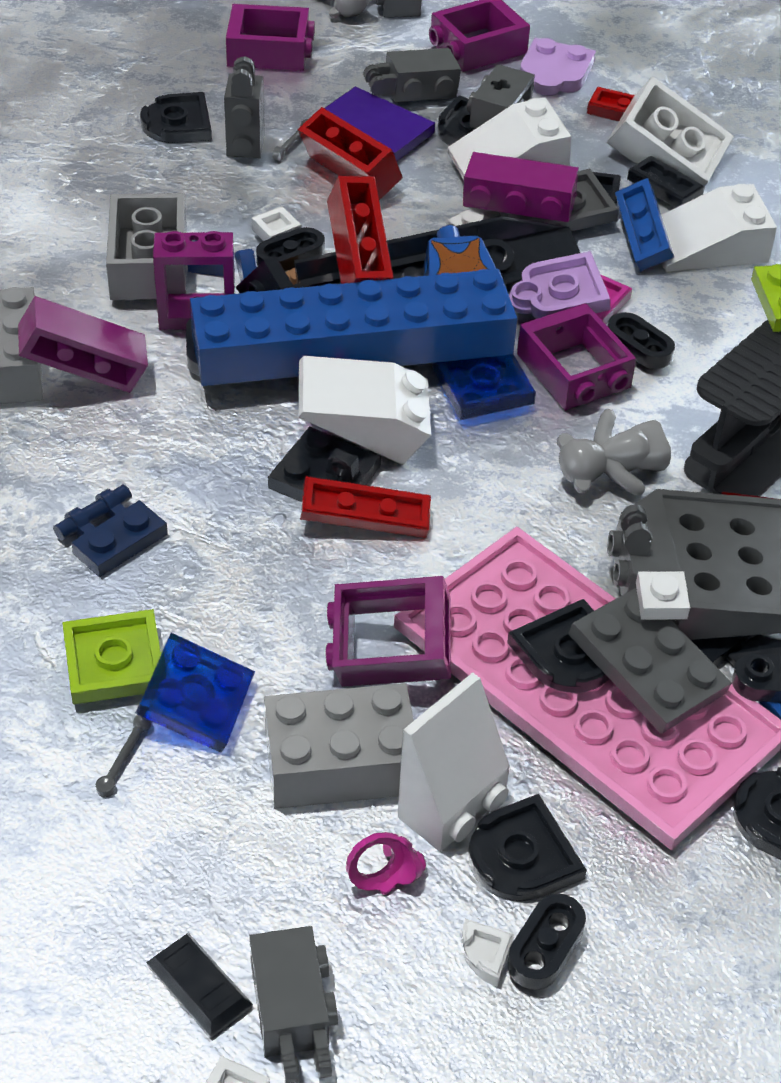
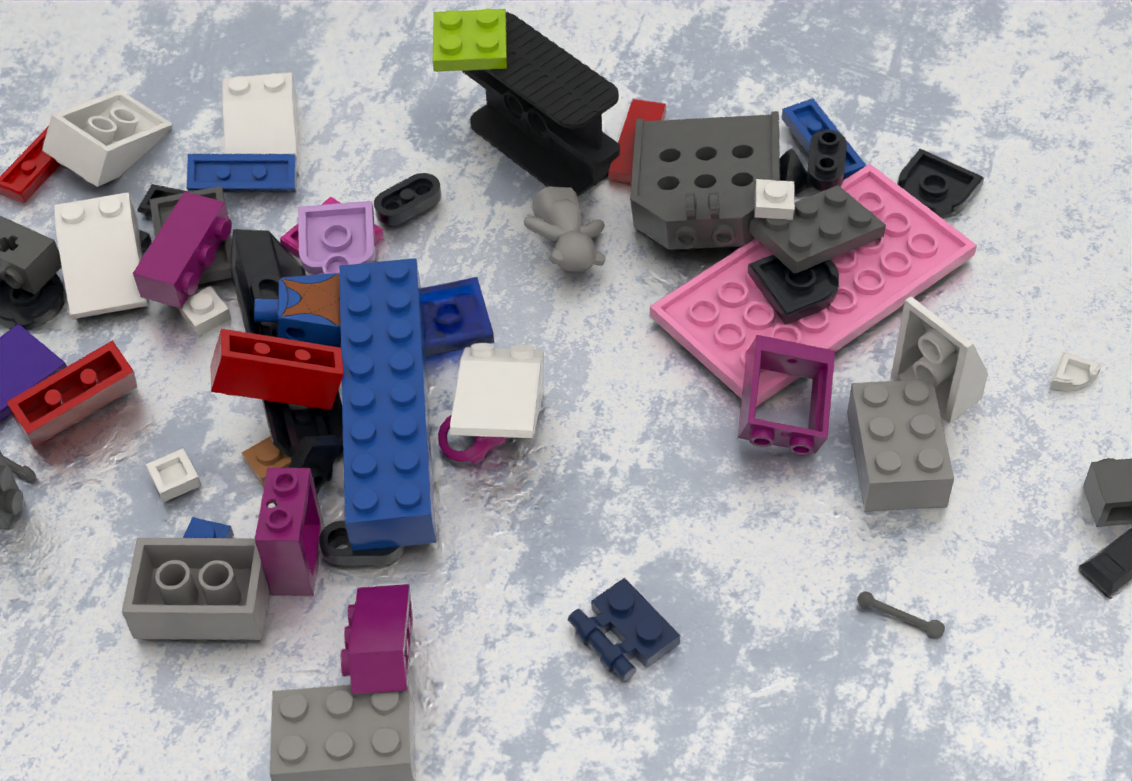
camera: 80 degrees left, 5 degrees up
lime plate [62,609,166,705] -> none
clear blue plate [135,633,255,753] -> none
blue tile [234,249,256,281] -> none
black plate [256,227,325,272] -> none
black hinge [268,426,381,502] -> none
red tile [300,476,431,538] -> none
dark pink piece [345,832,426,895] -> none
black tile [468,794,587,901] -> none
black plate [508,894,586,990] -> none
magenta window [517,303,636,411] -> none
black plate [627,156,705,208] -> none

